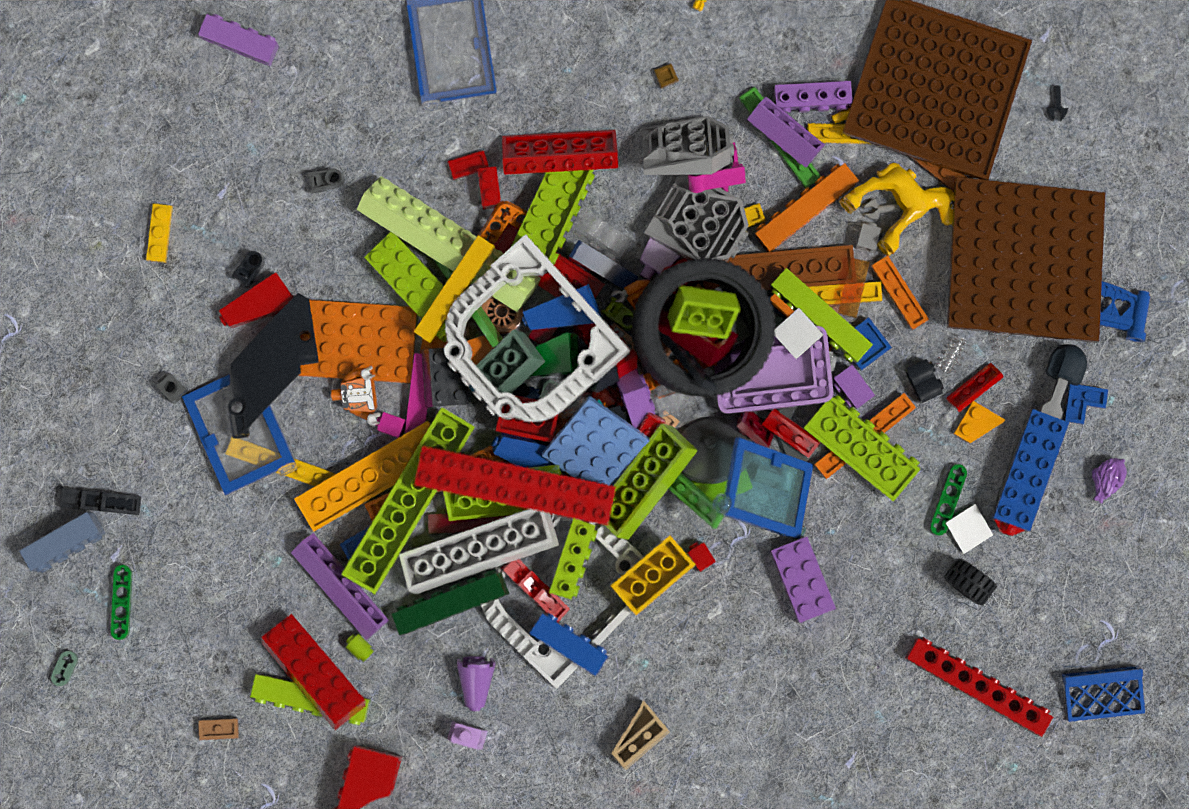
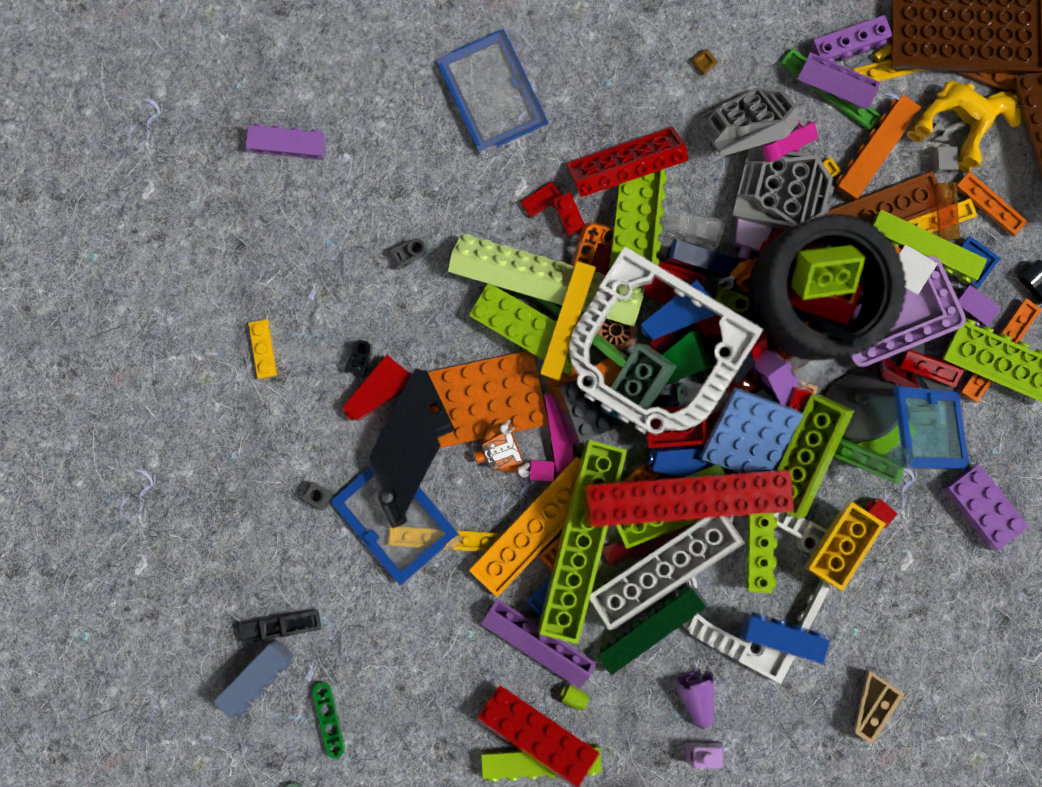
camera: 10 degrees left, 0 degrees up
red slope [500,559,570,623] -> none

